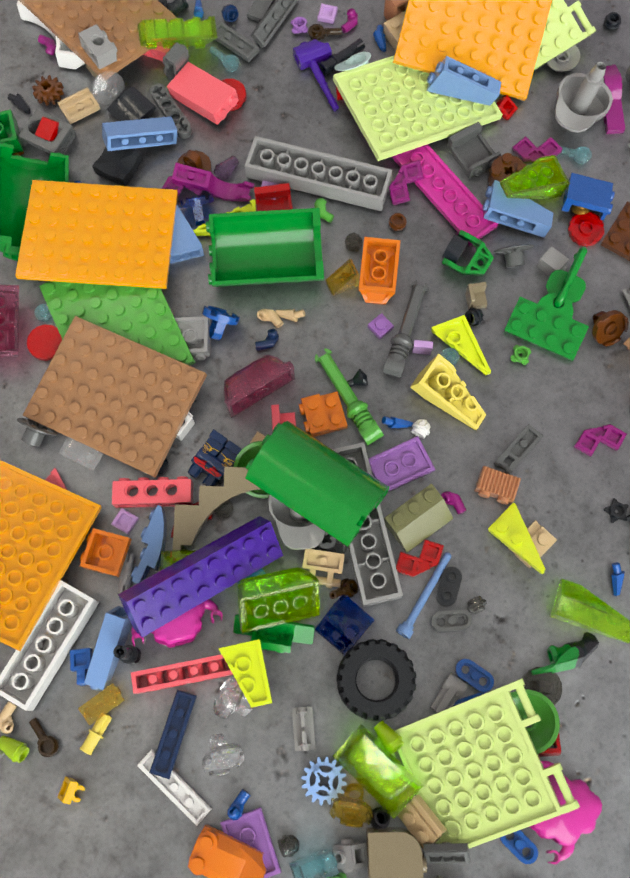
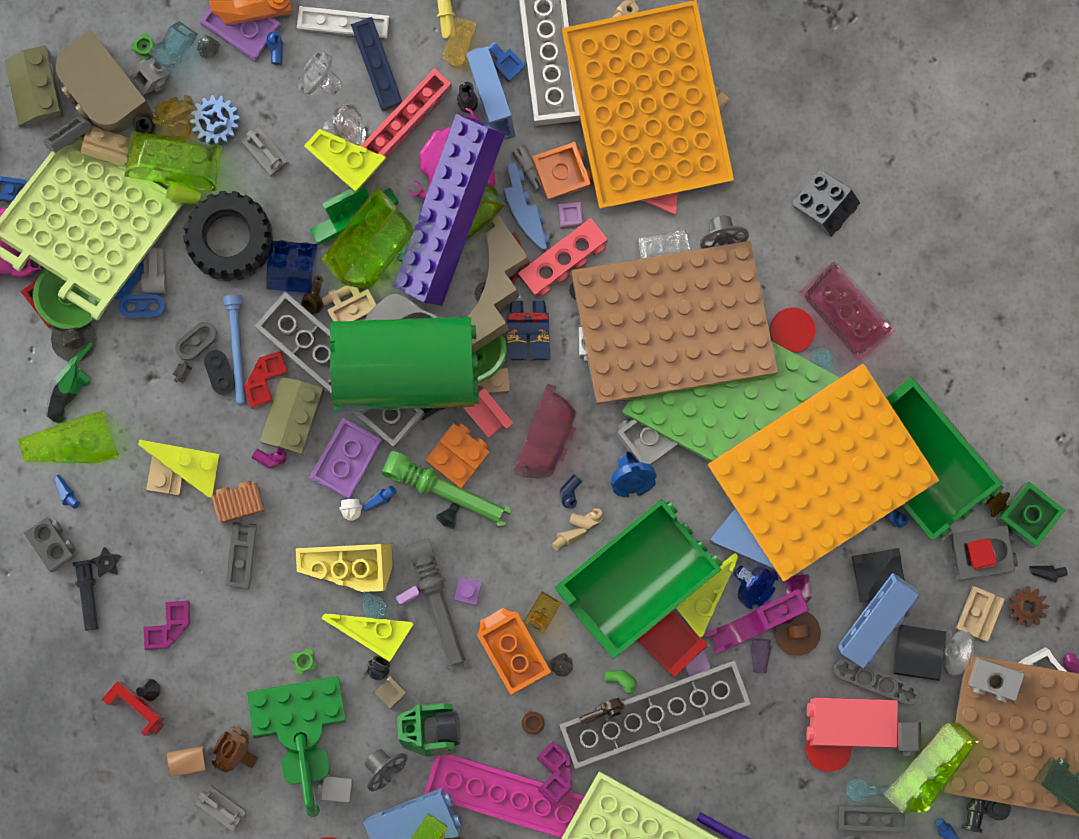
camera: 140 degrees right, 10 degrees up
none -> dark brown plate [579,698,625,725]

